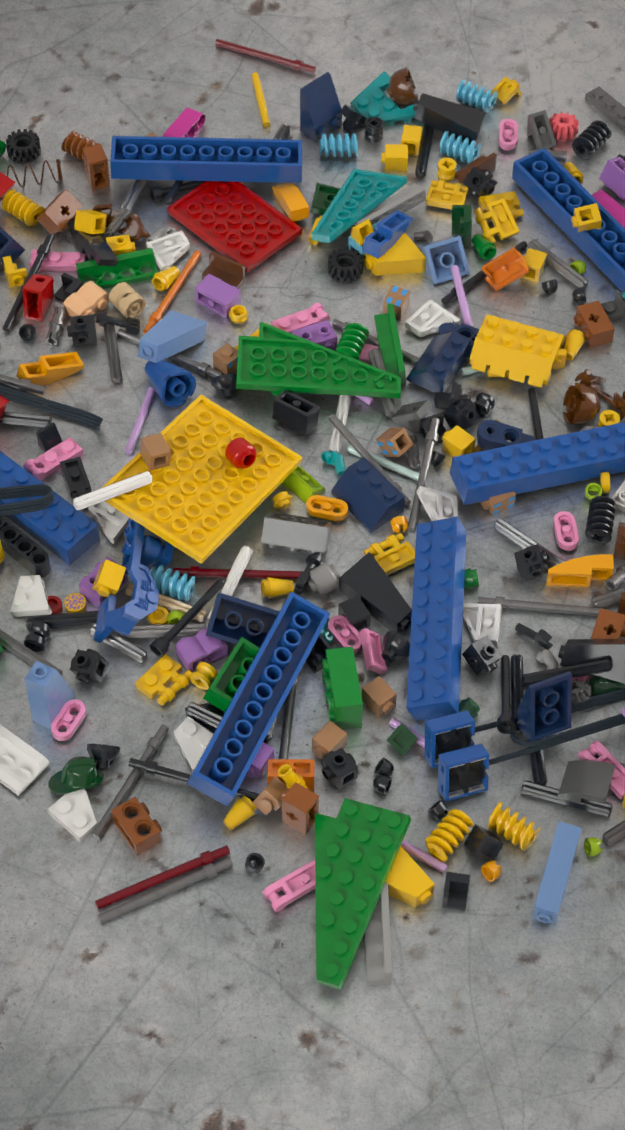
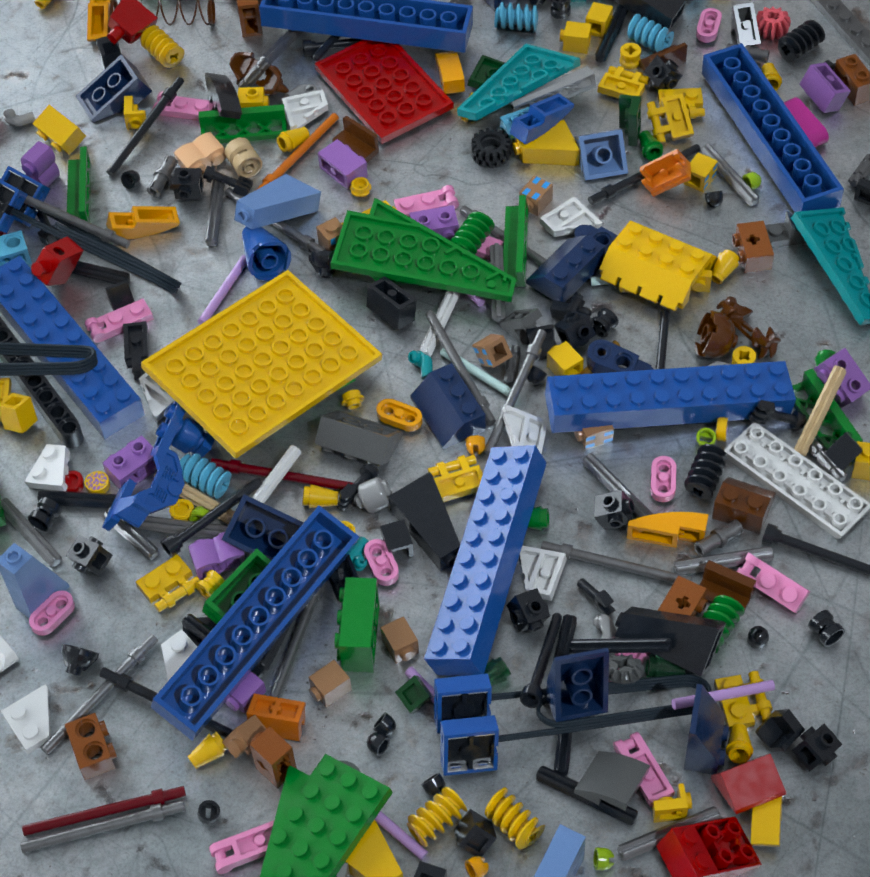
camera: 15 degrees right, 0 degrees up
red torso [23,274,54,322] -> none
brick [36,189,83,235] -> none
dark green piece [48,756,104,794] -> none
black panel [54,273,83,302] -> none
white axle [73,471,153,511] -> none
yellow brick [74,209,107,234] -> none
yellow brick [92,559,126,597] -> none
medium nougat brick [140,433,171,471] -> none
red head [225,438,257,469] -> none
yellow pin [278,764,311,791] -> none
lime slope [282,466,326,503] -> none
black brick [322,747,358,790] -> none
yellow slope [351,219,374,245] -> none
bright pink tile [360,628,387,675] -> none
black piece [381,630,410,663] -> none
flat silver bar [414,230,433,243] -> none
lavender bar [451,265,473,327] -> none
yellow brick [571,203,602,232] -> none
black hinge [572,287,586,303] -> none

